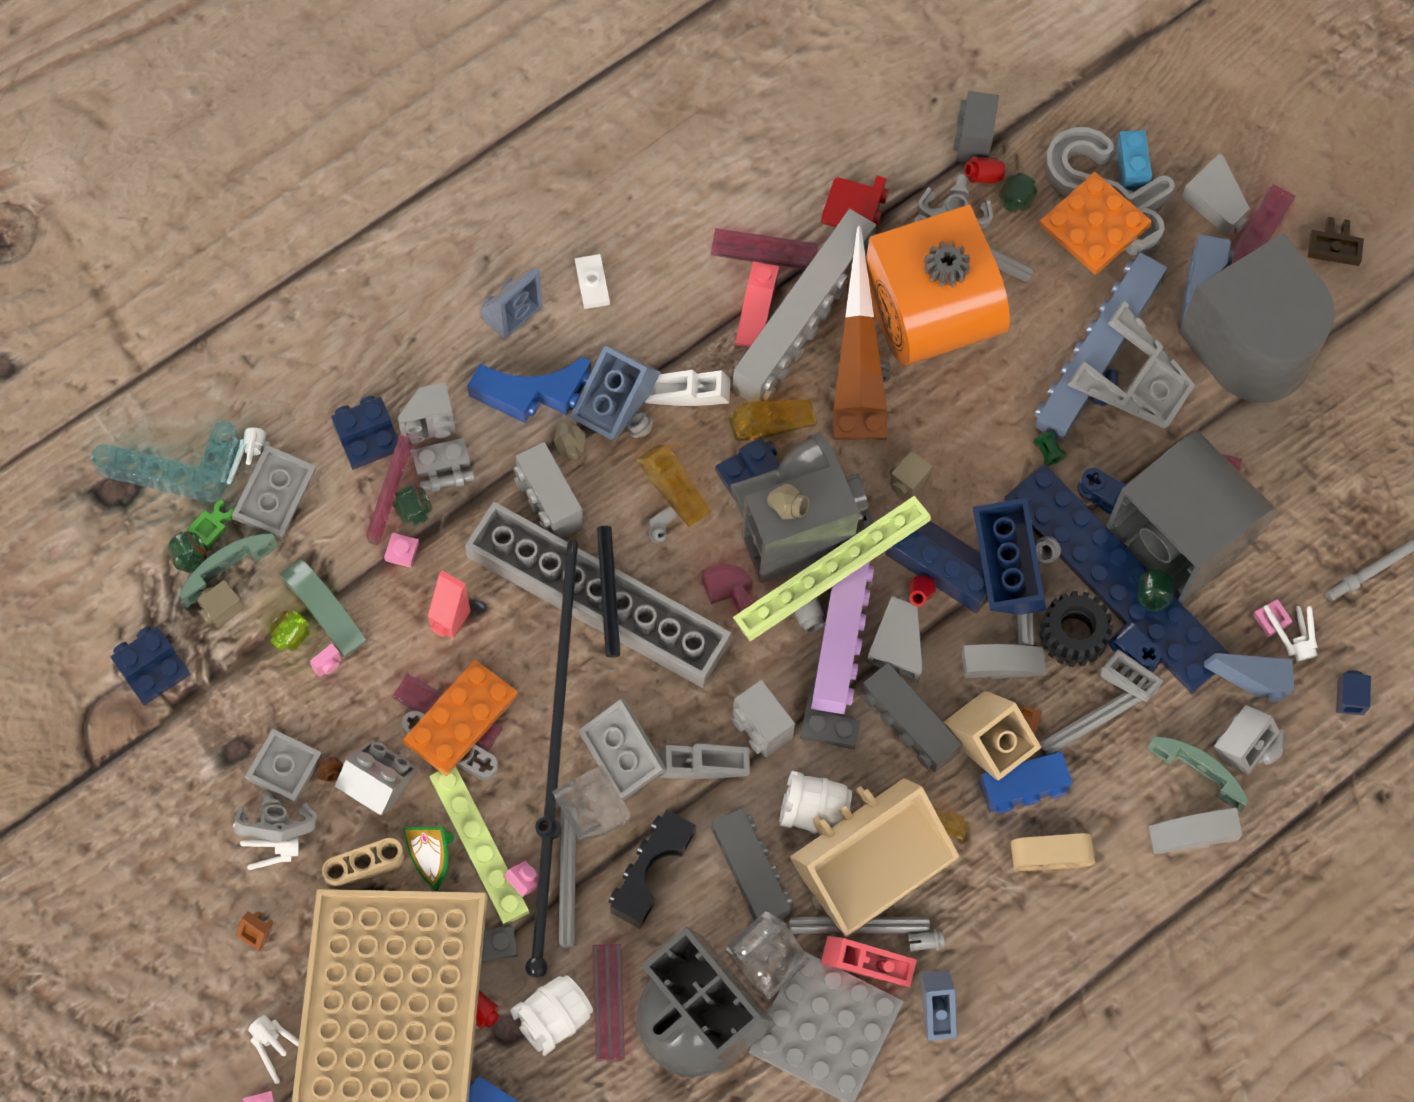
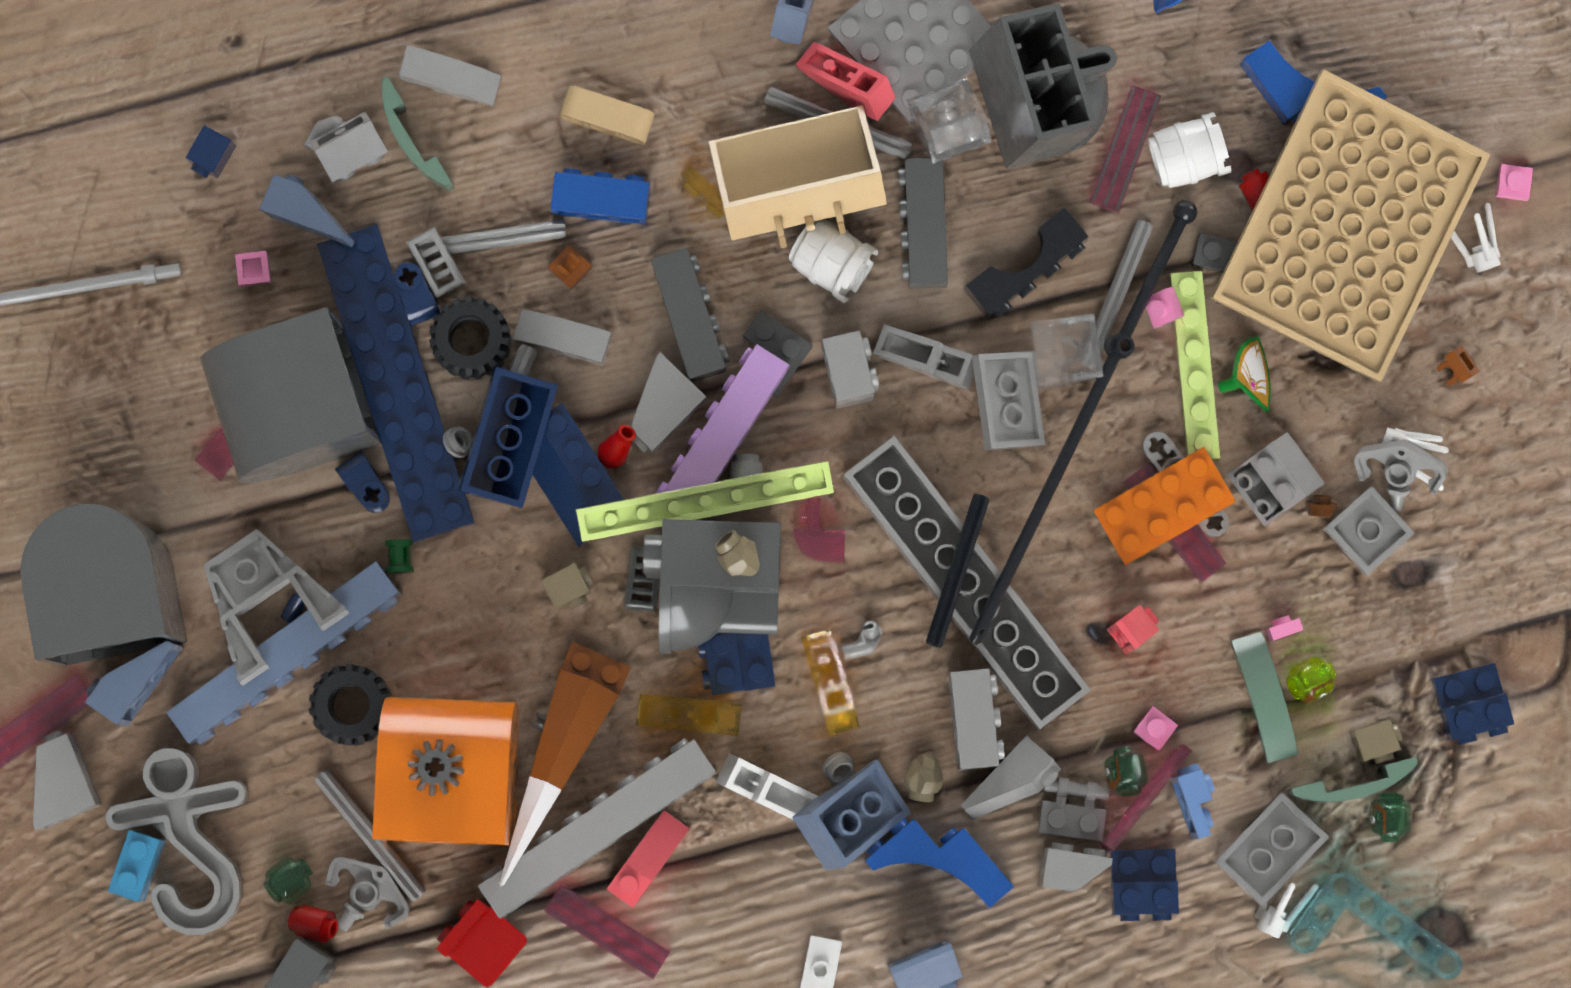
camera: 155 degrees left, 15 degrees up
bright green plate [187,499,235,549] -> none
tan beam [322,838,404,889] -> none
light grey pin [908,928,944,952] -> none
tan slope [943,691,1042,781] -> none
orange plate [1039,172,1152,275] -> none
clear green head [1137,569,1174,612] -> none
white plant [1263,605,1318,661] -> none
none -> black tyre [309,664,392,746]
none -> light grey slope [961,735,1061,819]
none -> medium blue plate [1170,763,1215,839]

